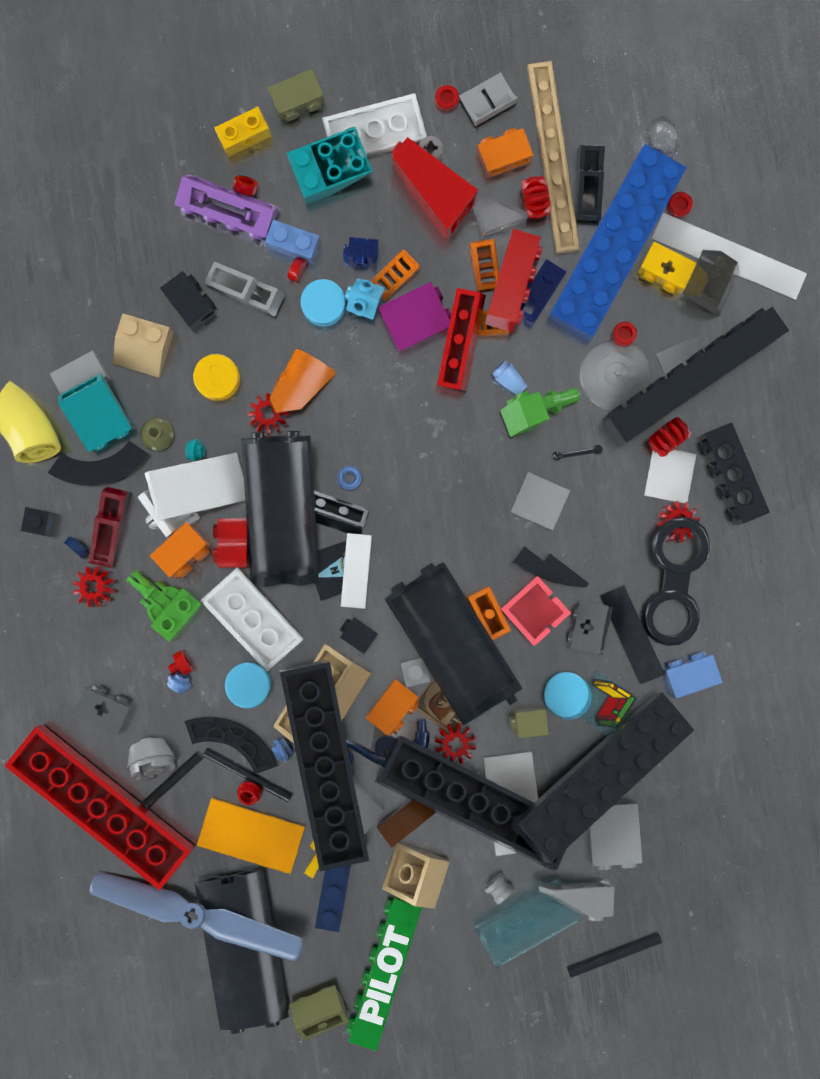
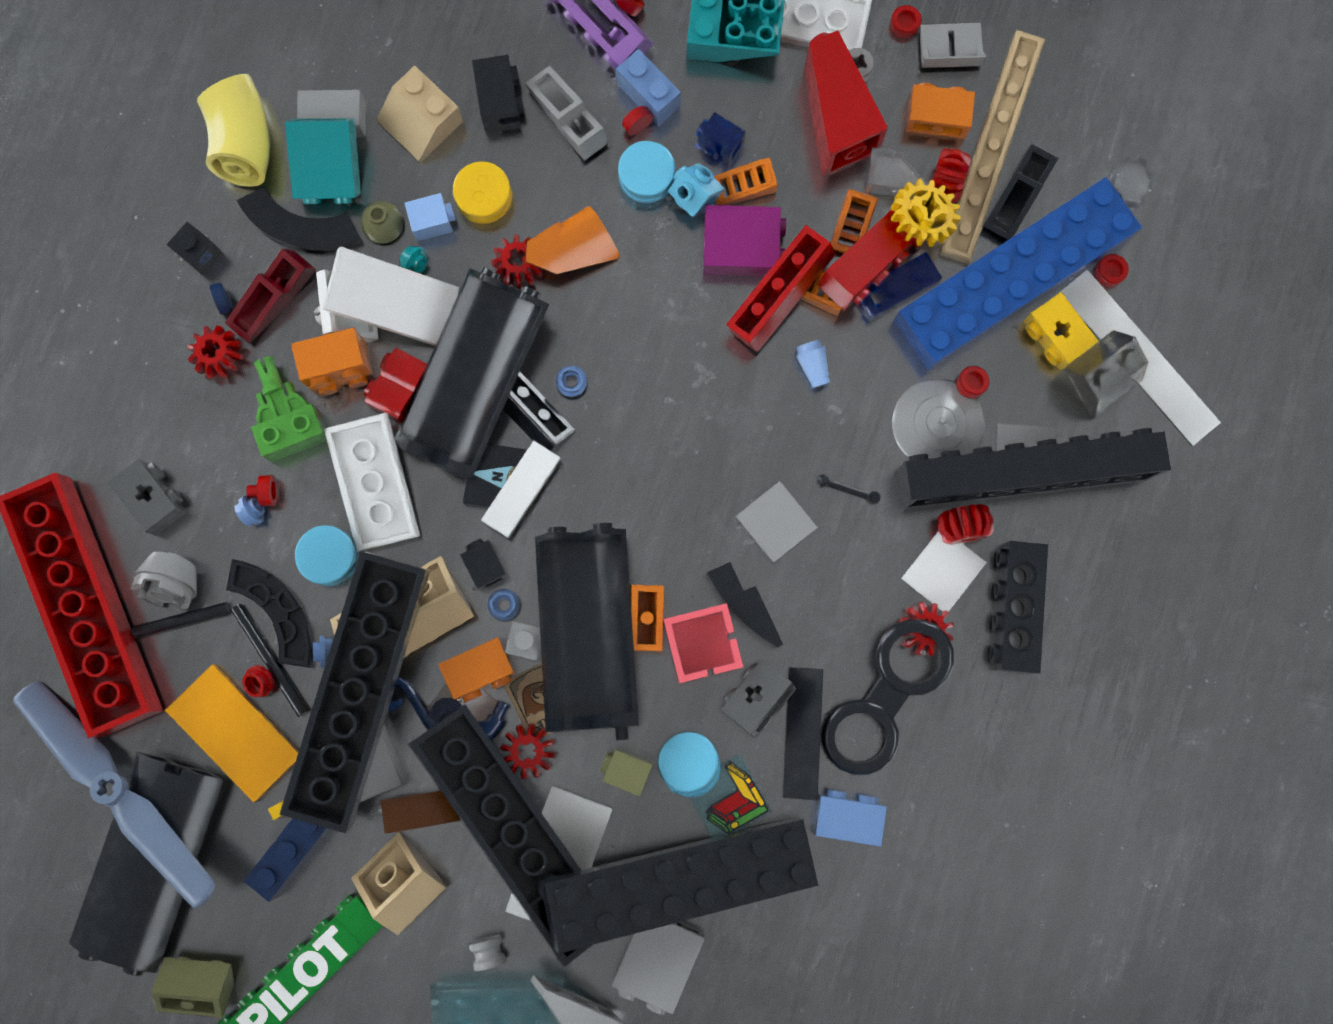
camera: 30 degrees right, 5 degrees down
bright green brick [500,388,580,437] -> none
none -> light blue brick [405,193,456,242]
none -> medium blue plate [488,589,520,621]
none -> yellow gear [890,179,961,247]

